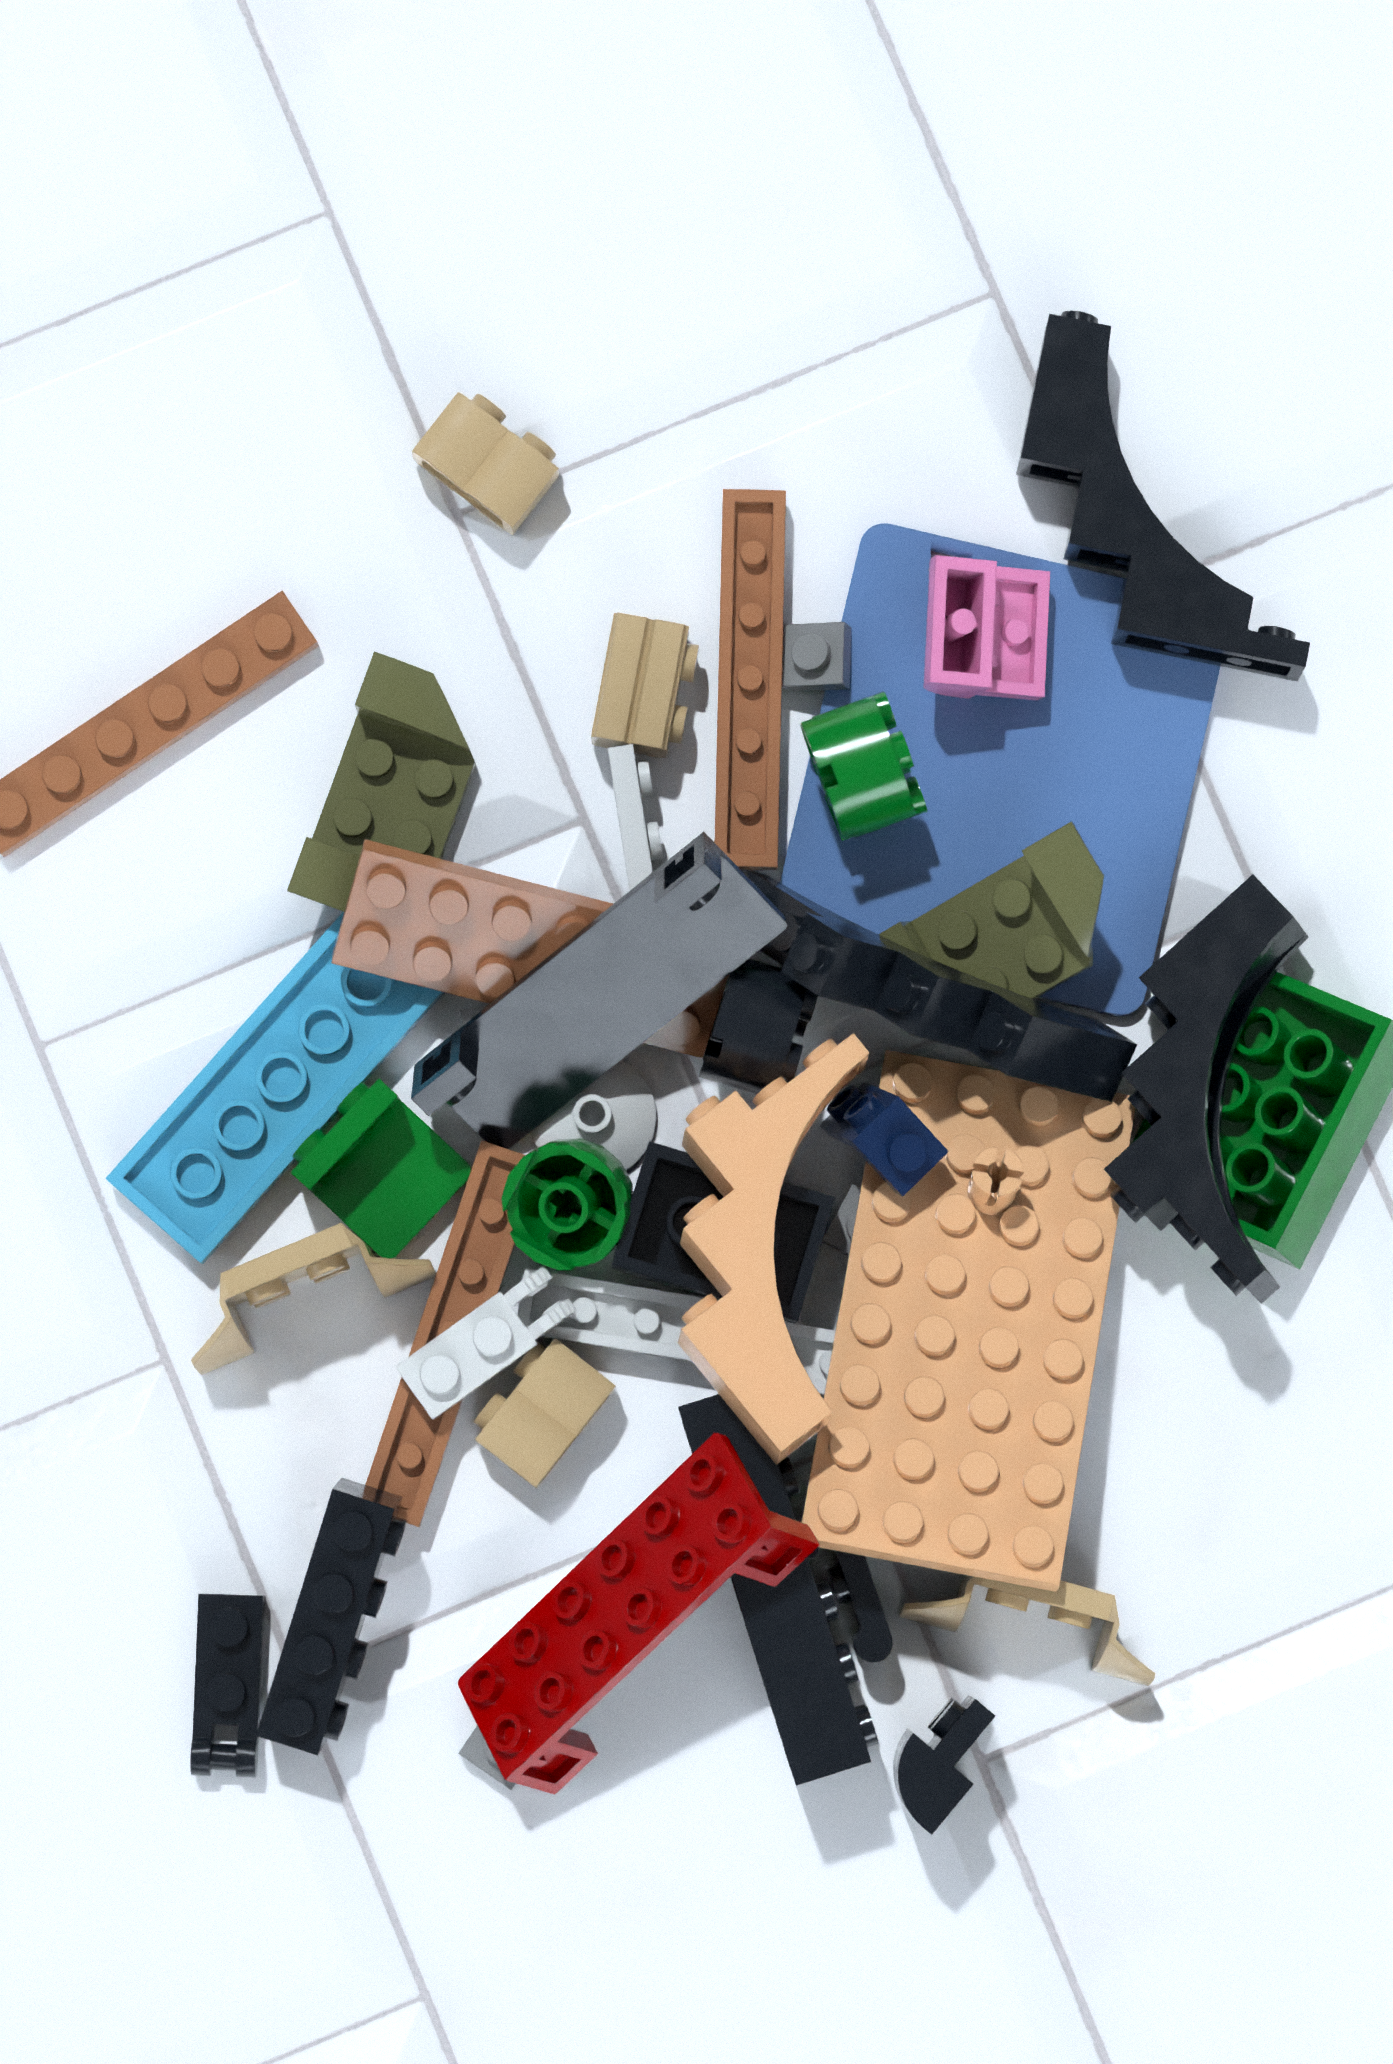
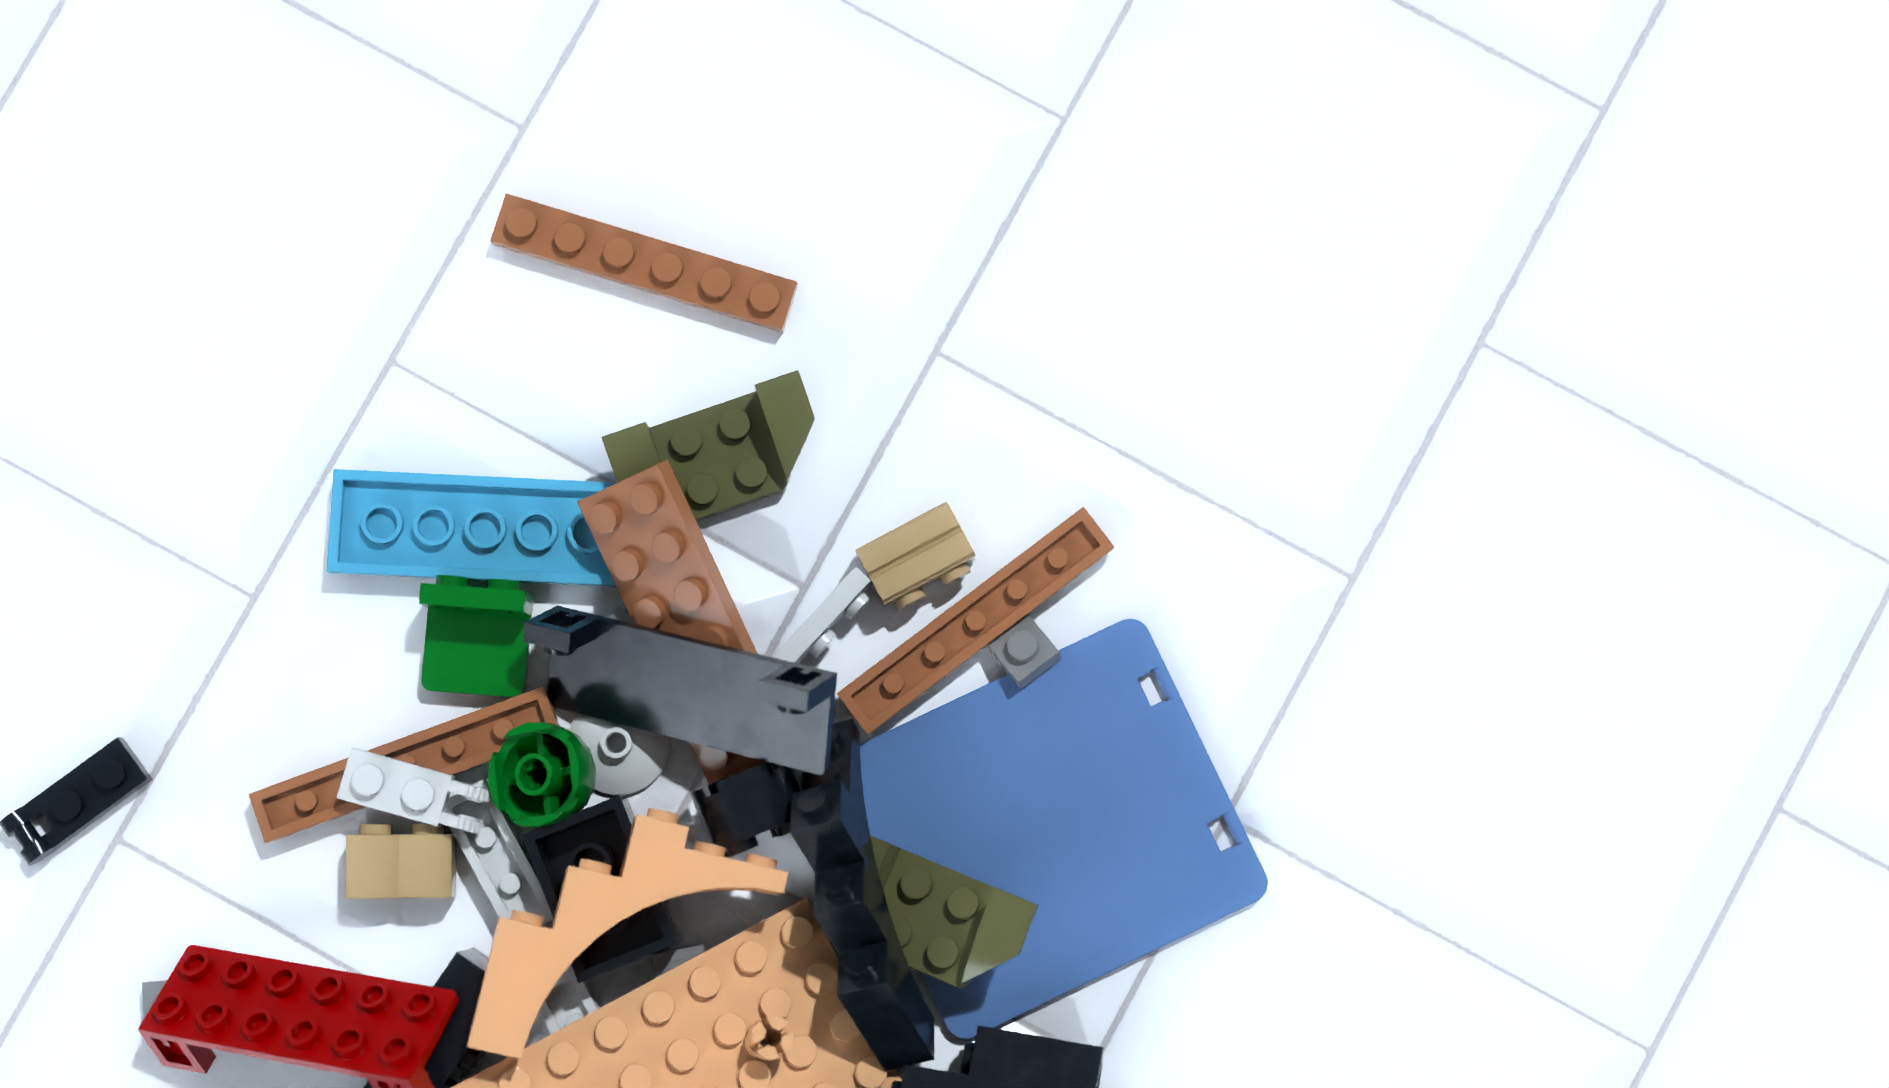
camera: 50 degrees right, 0 degrees up
tan piece [191,1223,437,1375] -> none
black brick [256,1477,407,1756] -> none
tan brick [412,392,559,536] -> none
green brick [800,691,928,841] -> none
dark blue bracket [820,1082,949,1197] -> none
bright pink brick [924,555,1050,701] -> none
black arch [1016,310,1310,682] -> none

